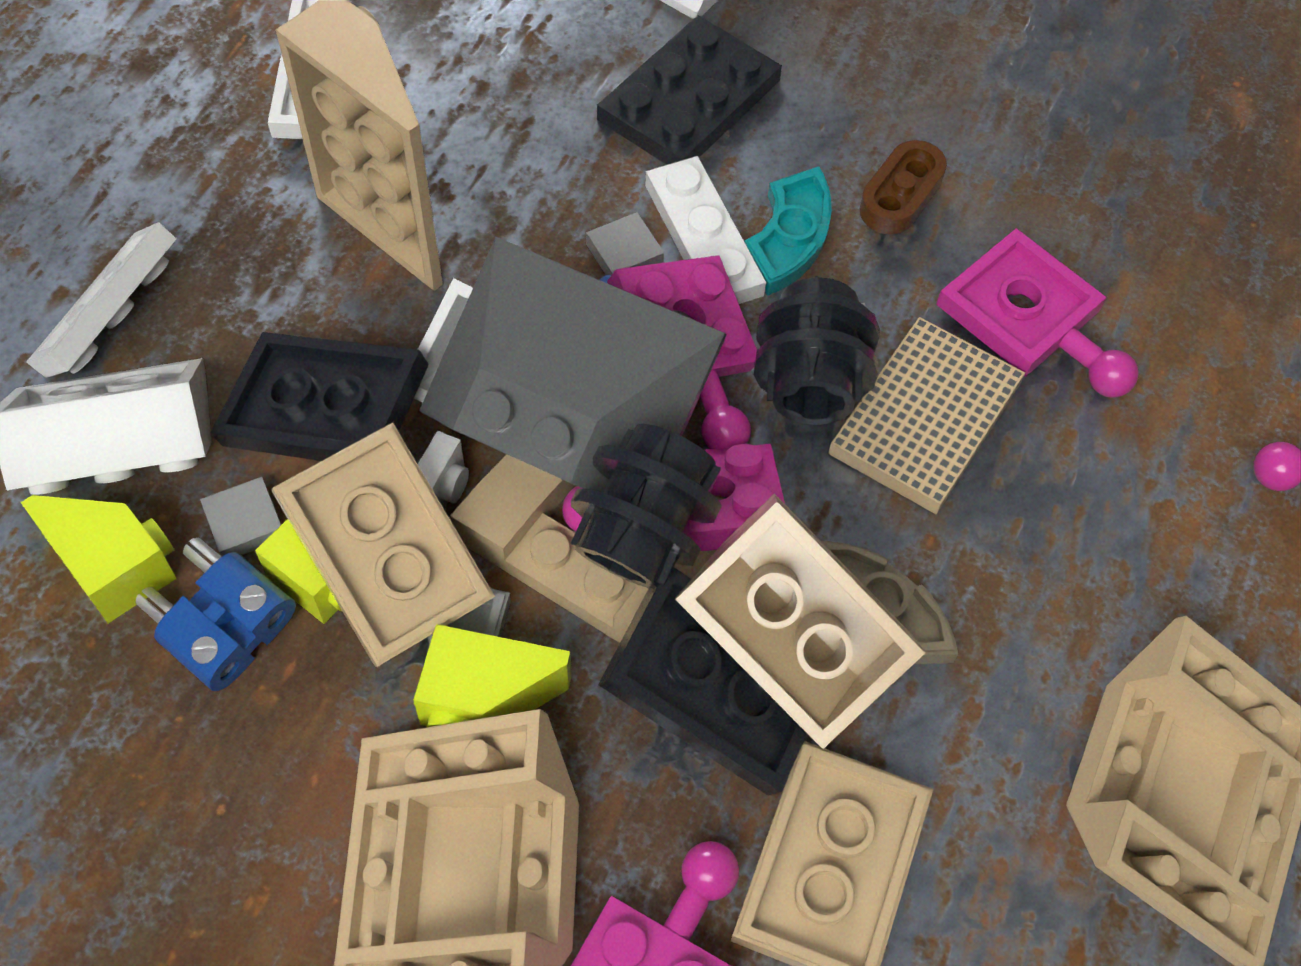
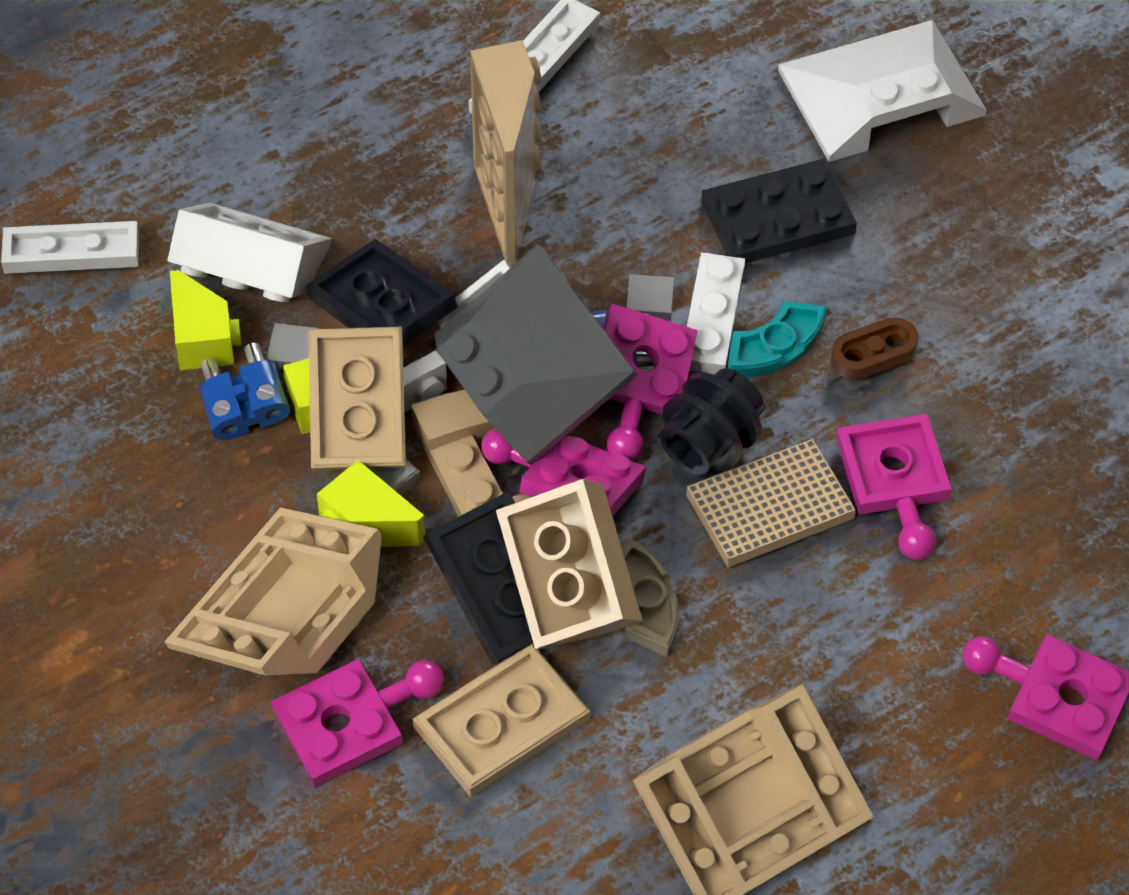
camera: 35 degrees right, 5 degrees down
white plate [26,222,176,378] -> none
black piece [571,423,722,589] -> none

